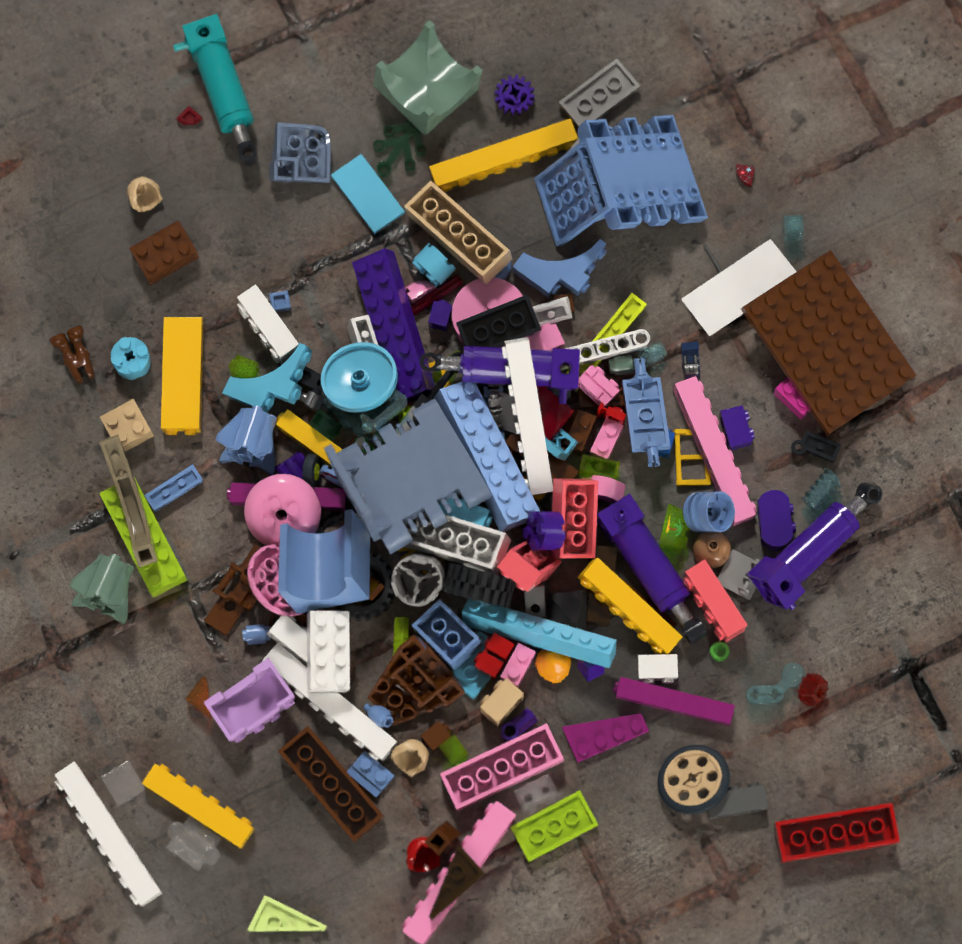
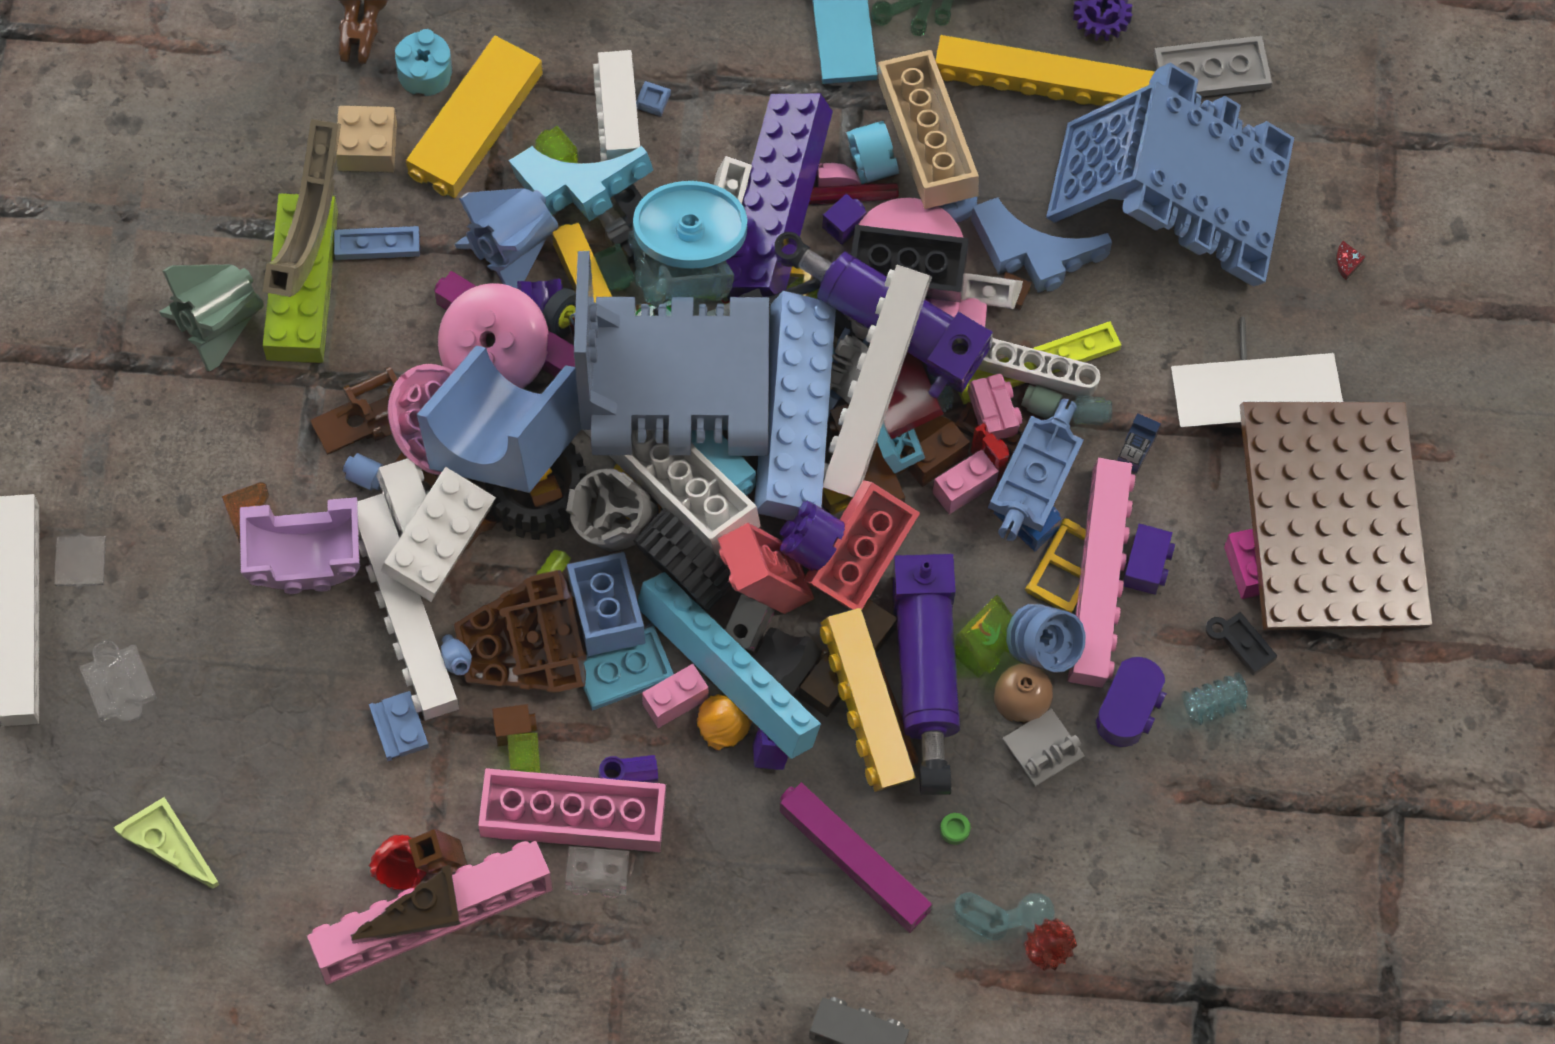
camera: 25 degrees right, 10 degrees down
yellow brick [142,763,255,849] -> none
reddish brown brick [278,726,384,844] -> none
tan hair [390,739,429,777] -> none
red piece [473,633,515,680] -> none
tan brick [480,678,524,728] -> none
lime plate [510,790,598,862] -> none
magenta wing [562,713,649,763] -> none
clear neon green brick [578,454,620,480] -> none
bright pink brick [582,475,626,503] -> none
white brick [637,654,678,684] -> none
wedge [657,745,730,814] -> none
coral brick [683,560,747,643] -> none
dark purple piece [747,482,883,610] -> none
clear light blue brick [782,215,804,241] -> none

